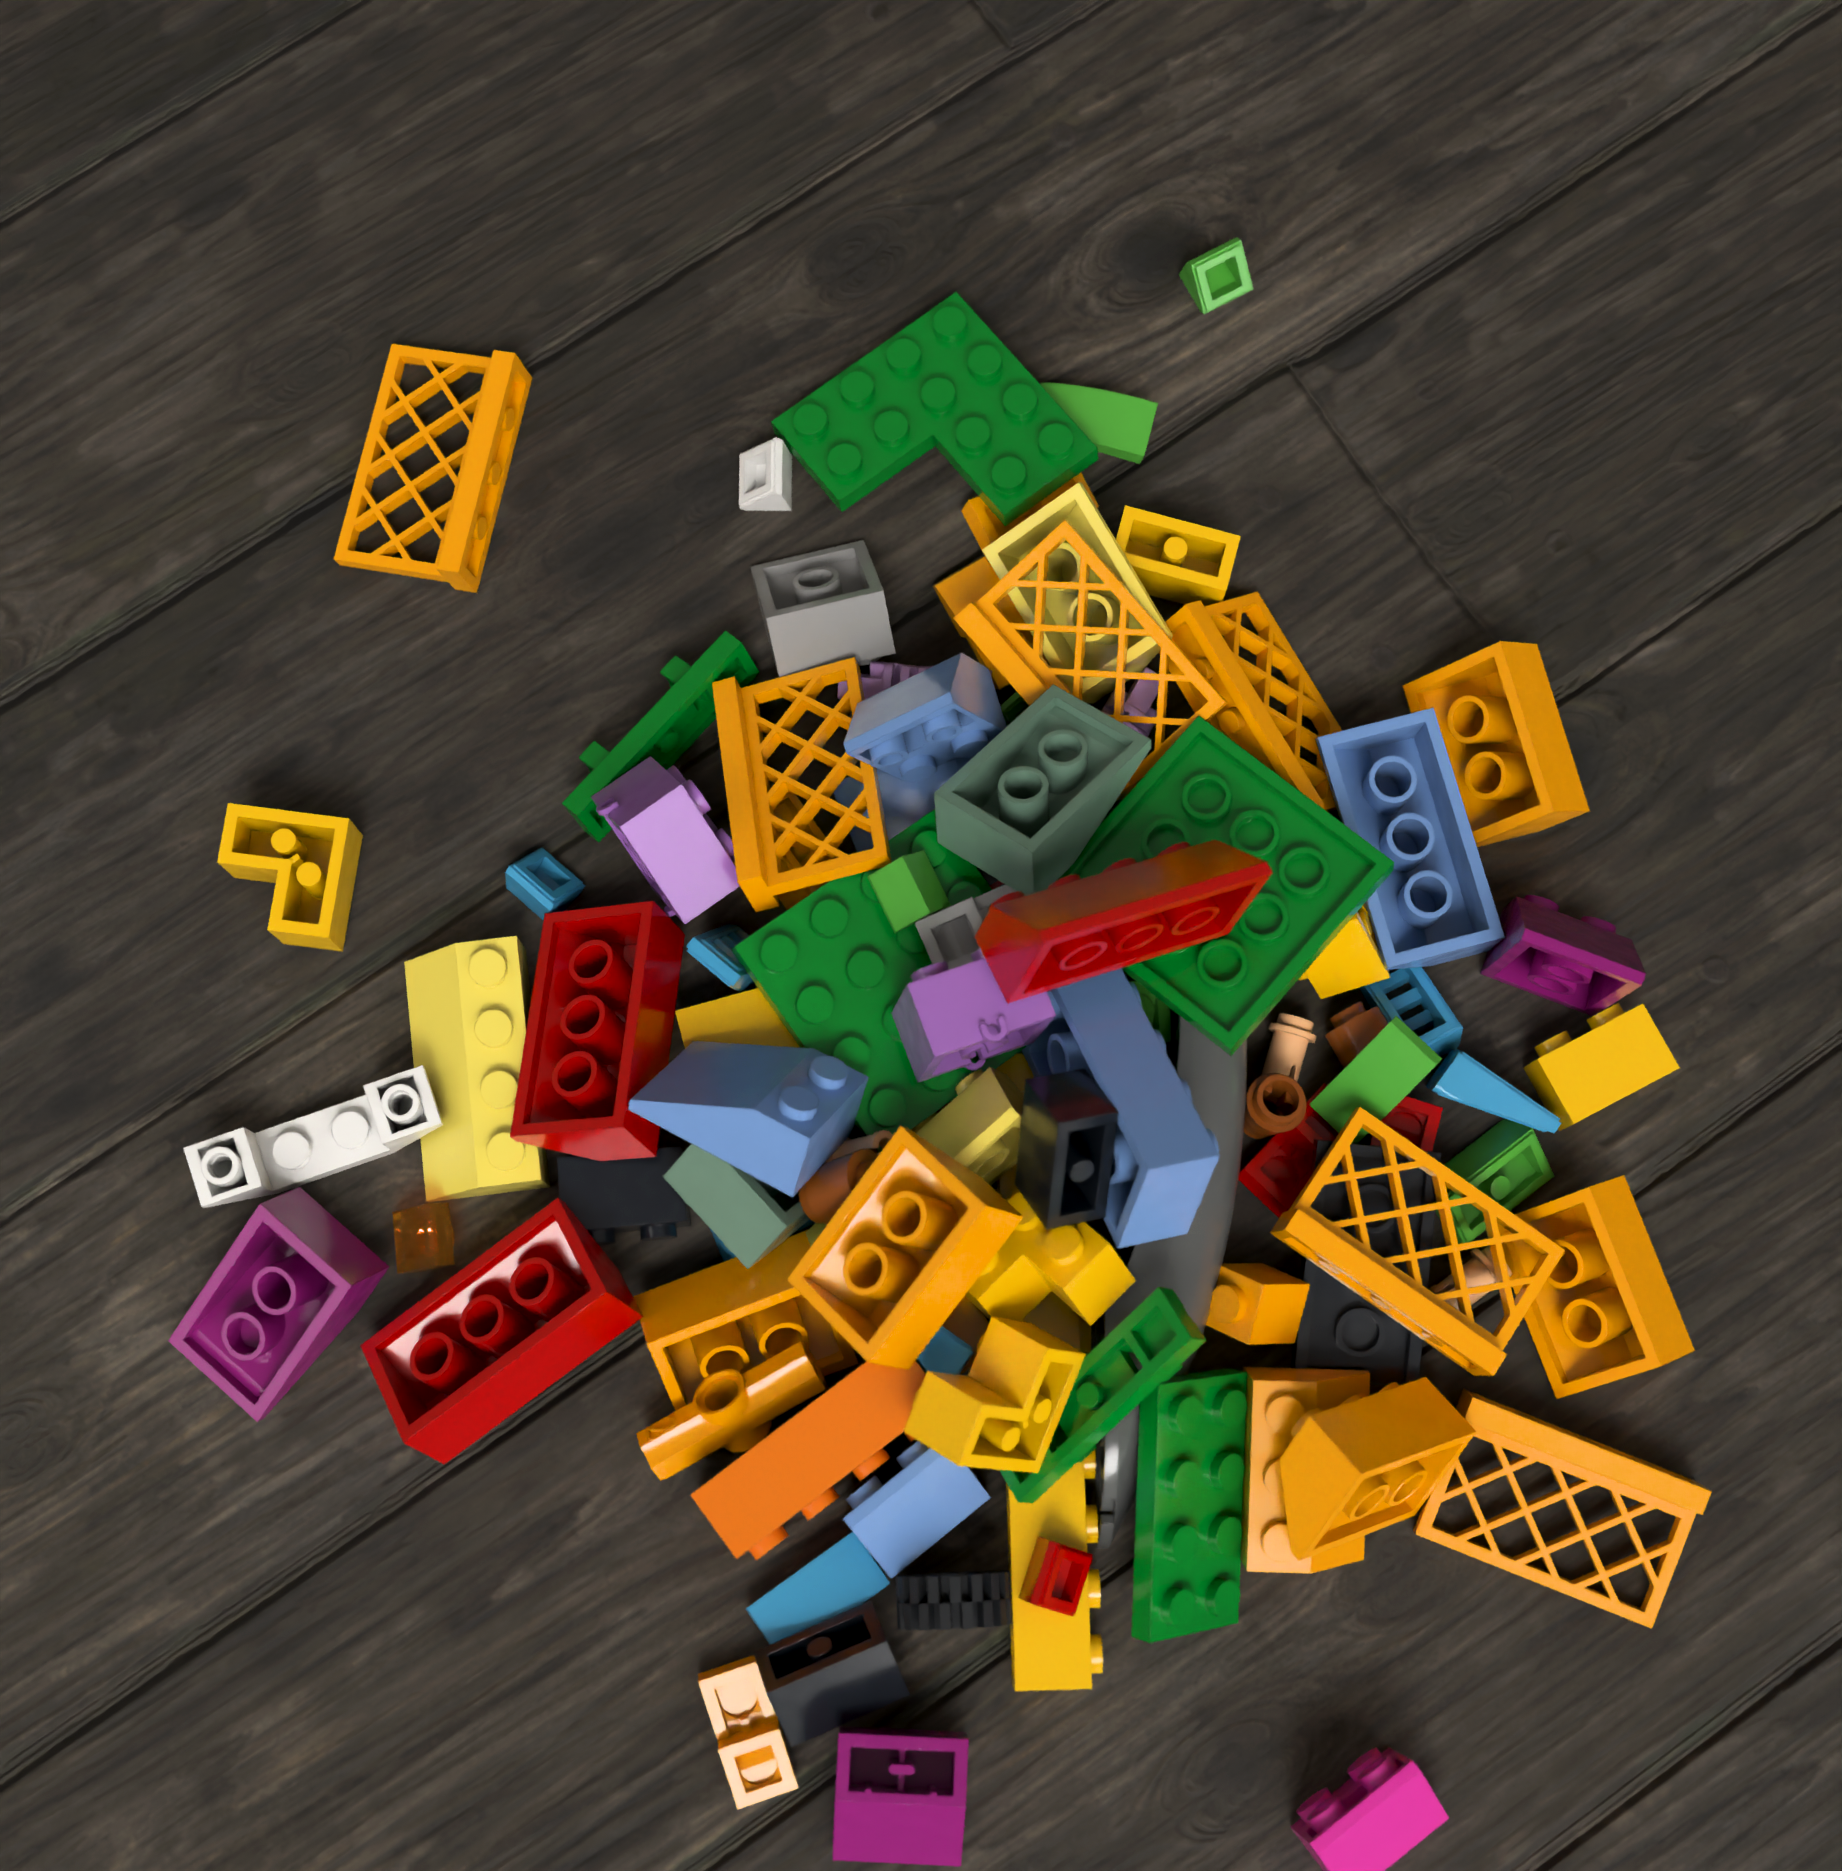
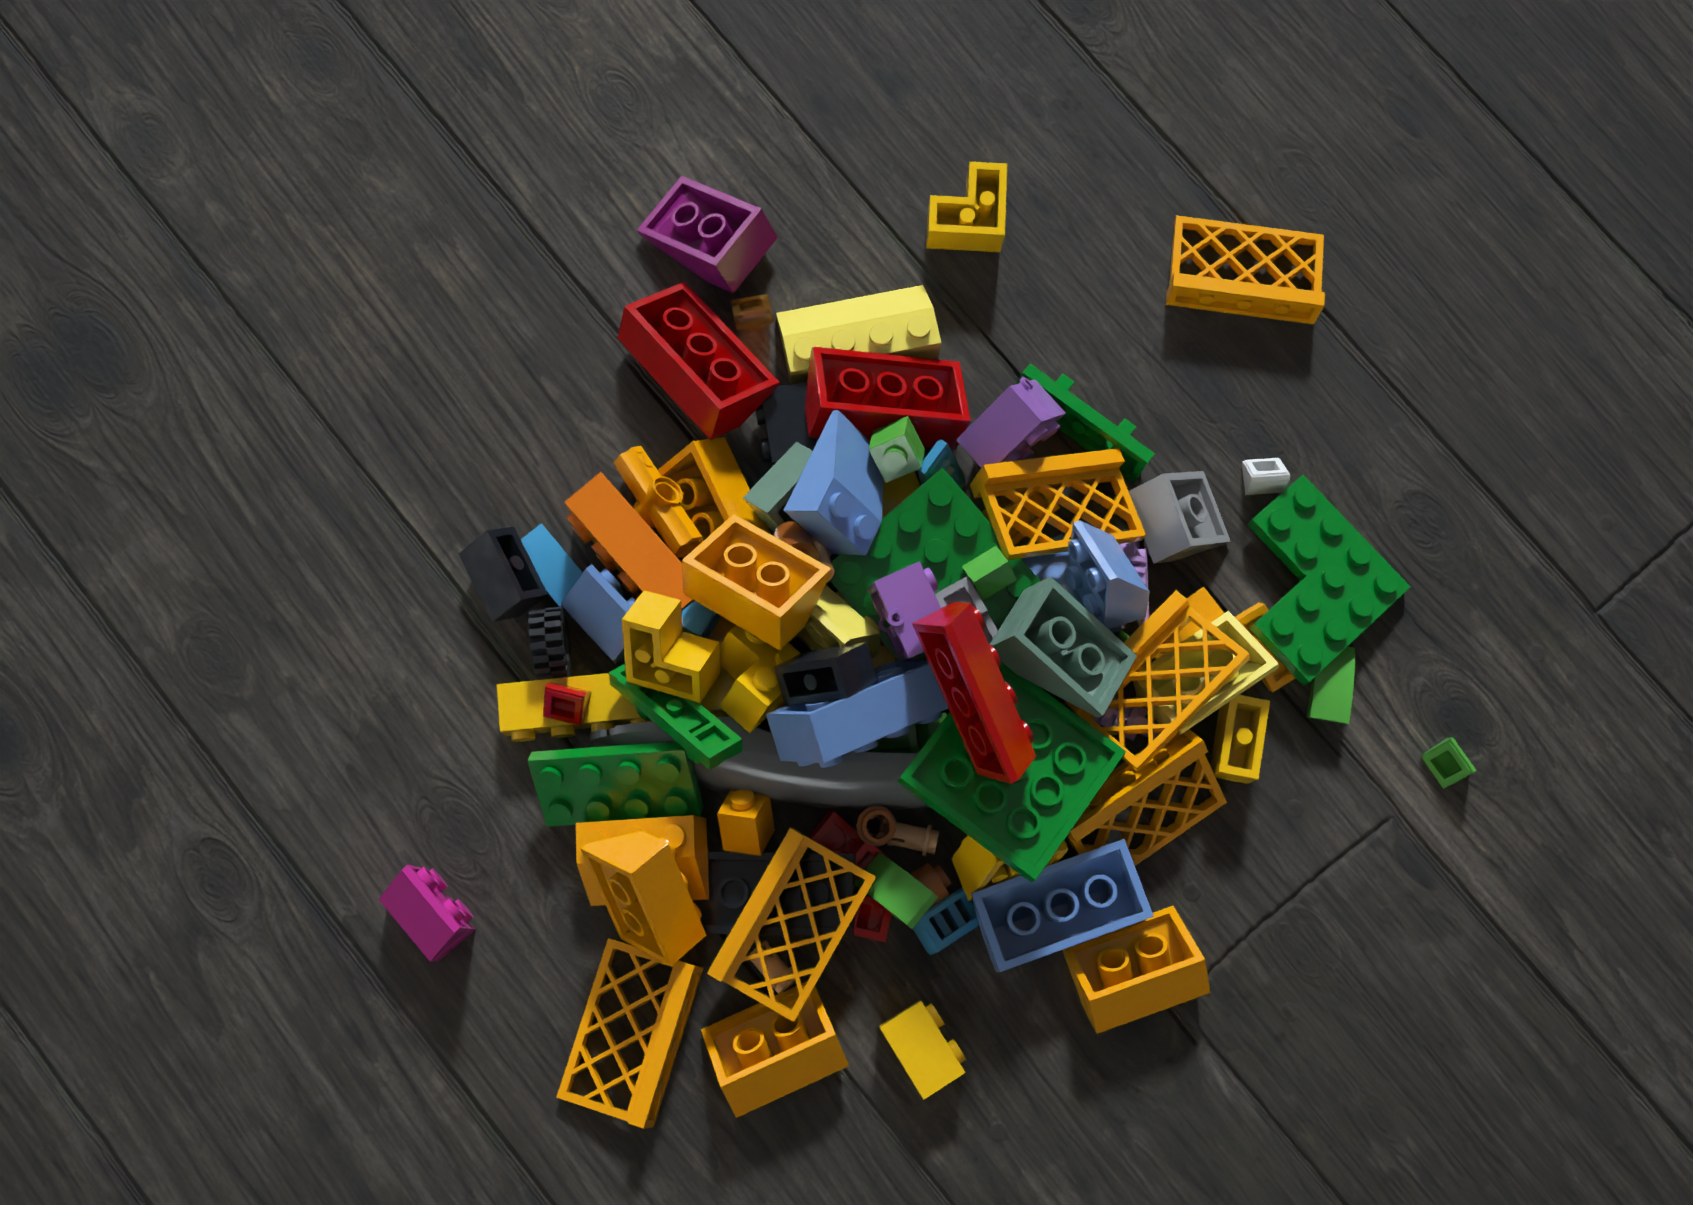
camera: 85 degrees right, 0 degrees up
white slope [184,1065,443,1208] -> none
dark azure slope [505,848,585,920] -> none
slope [698,1655,799,1809] -> none
magenta slope [833,1726,969,1866] -> none
dark azure slope [1426,1049,1561,1133] -> none
bright green slope [1435,1119,1554,1244] -> none
magenta slope [1480,895,1646,1016] -> none
none -> bright green brick [868,416,925,483]

